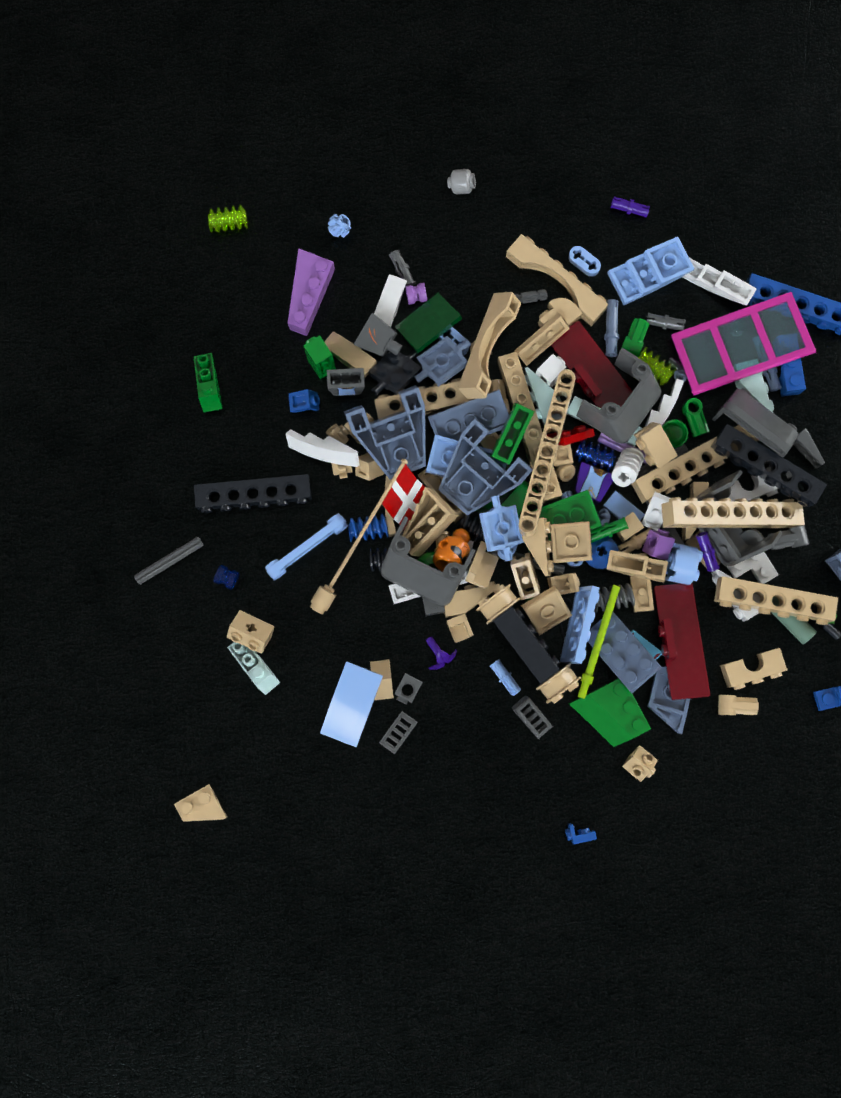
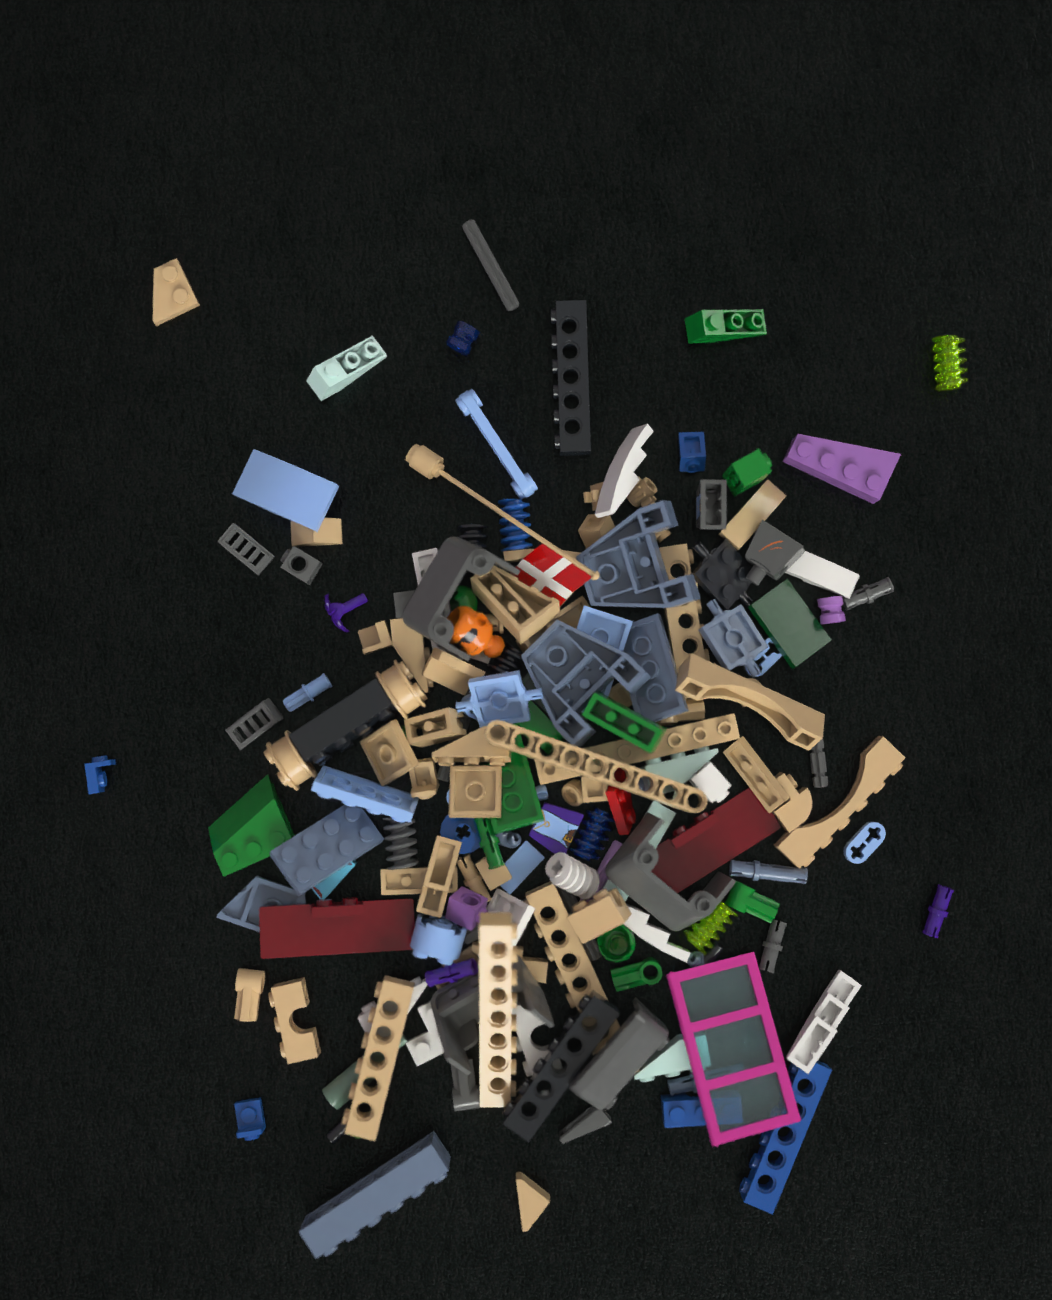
camera: 90 degrees right, 5 degrees up
tan brick [227,610,274,654] -> none
light blue gear [328,214,351,238] -> none
light grey head [447,169,476,195] -> none
lime bar [577,585,620,699] -> none
light blue slope [607,237,695,305] -> none
tan brick [622,745,658,782] -> none

